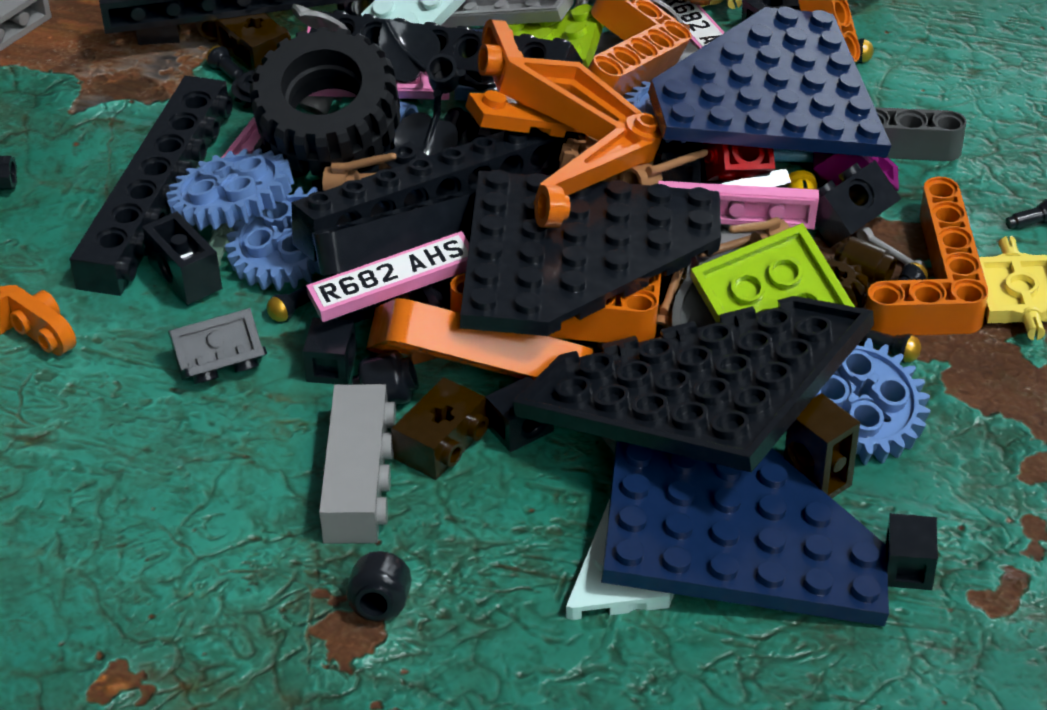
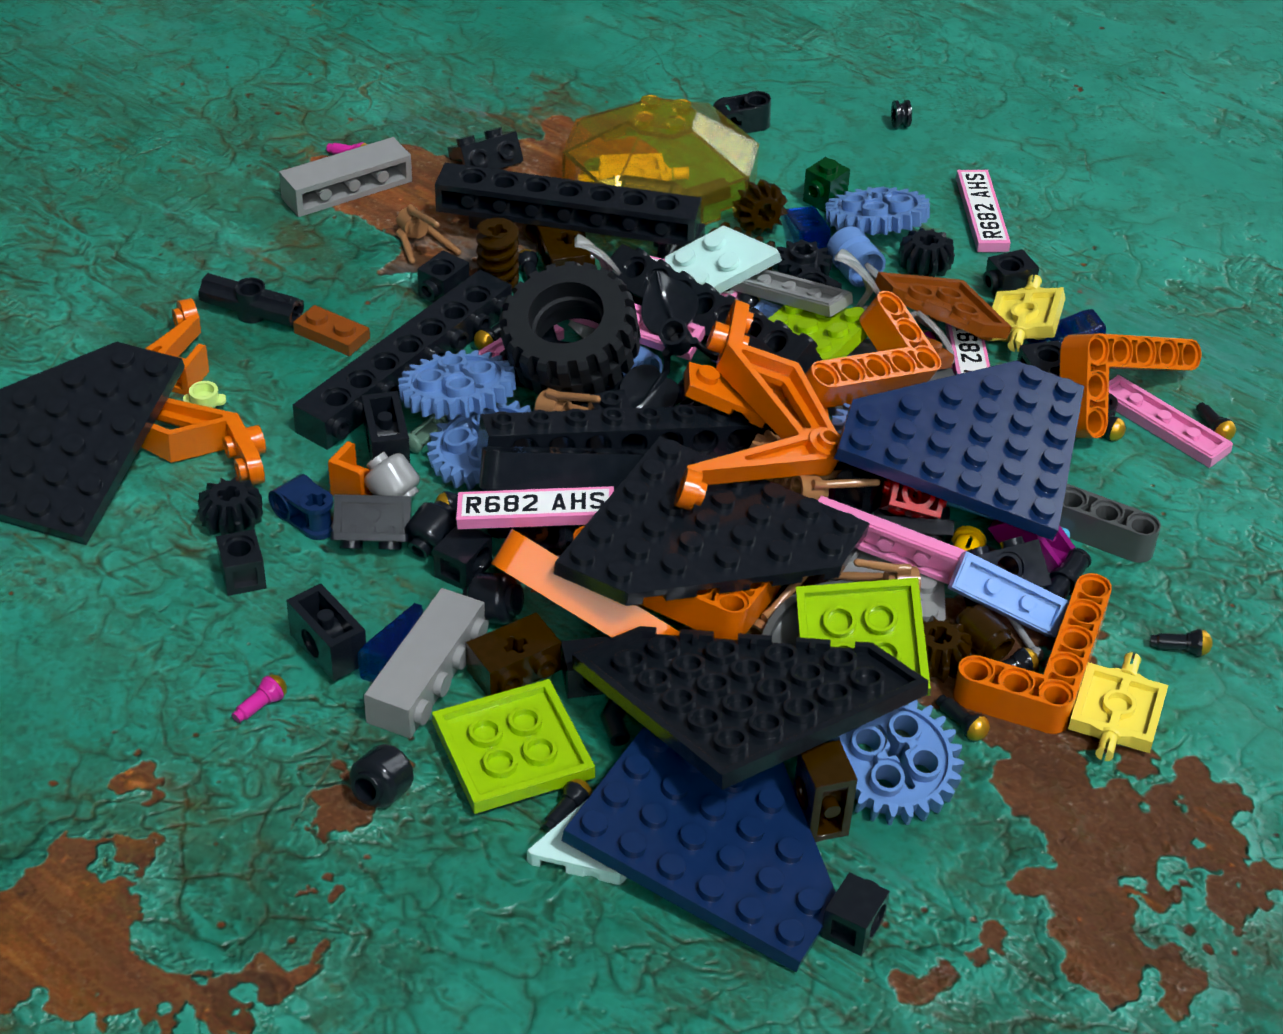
camera: 20 degrees right, 0 degrees up
none -> black gear [198,476,263,535]
none -> black brick [216,529,267,596]
none -> dark pink piece [231,674,287,723]
none -> dark blue piece [268,474,334,540]
none -> black brick [286,583,368,681]
none -> dark orange plate [293,305,370,357]
none -> orange panel [328,441,372,496]
none -> clear blue slope [357,603,423,683]
none -> light grey head [364,452,420,497]
none -> medium nougat plant [396,204,461,264]
none -> black head [404,501,457,559]
none -> black brick [417,250,470,303]
none -> lime plate [432,679,595,814]
none -> piece [474,323,501,350]
none -> dark brown piece [476,217,519,289]
none -> black piece [542,779,592,833]
none -> black arm [601,698,630,746]
none -> light blue tile [947,551,1069,638]
none -> black pin [1044,548,1092,599]
none -> bright pink tile [1109,375,1233,468]
none -> black piece [1196,402,1236,440]

